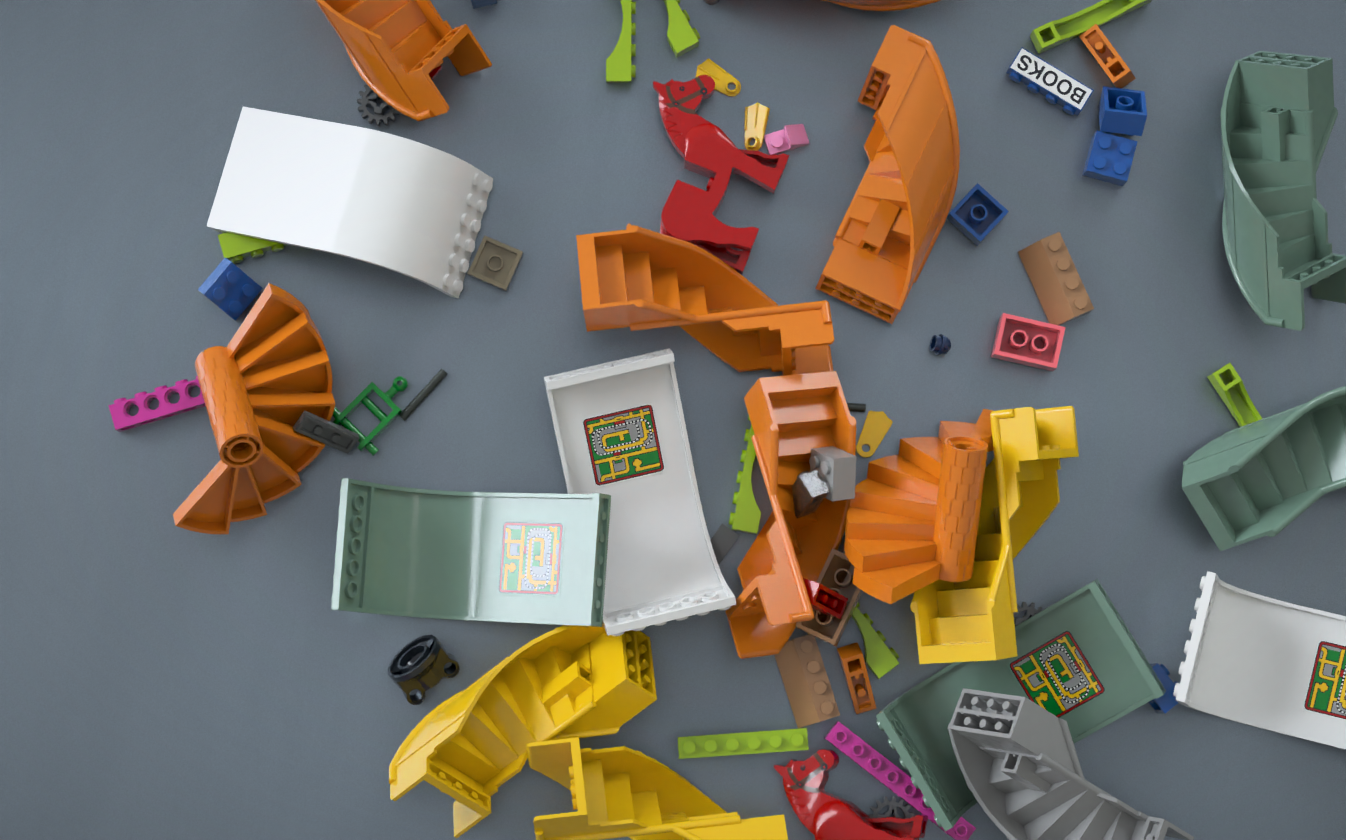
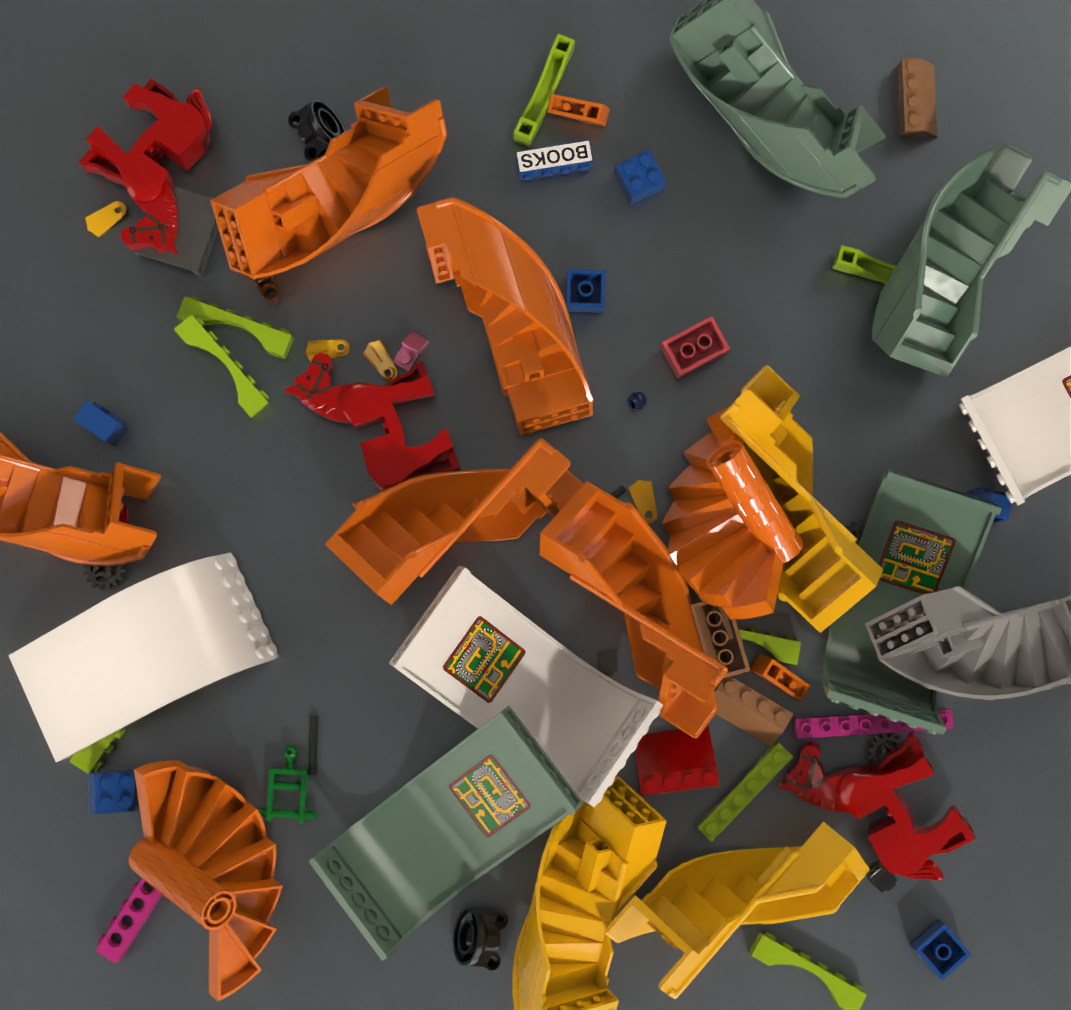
camera: 45 degrees left, 0 degrees up
dark grey tile [293,410,359,454] -> none
dark tan plate [467,235,523,291] -> none
lime arch [728,416,761,535] -> none
clear smoke slope [792,470,830,519] -> none
red brick [803,578,848,619] -> none
light grey brick [809,446,856,501] -> none
medium nougat slope [1017,232,1094,326] -> none
blue brick [1098,86,1147,136] -> none
none -> red slope [634,726,719,796]

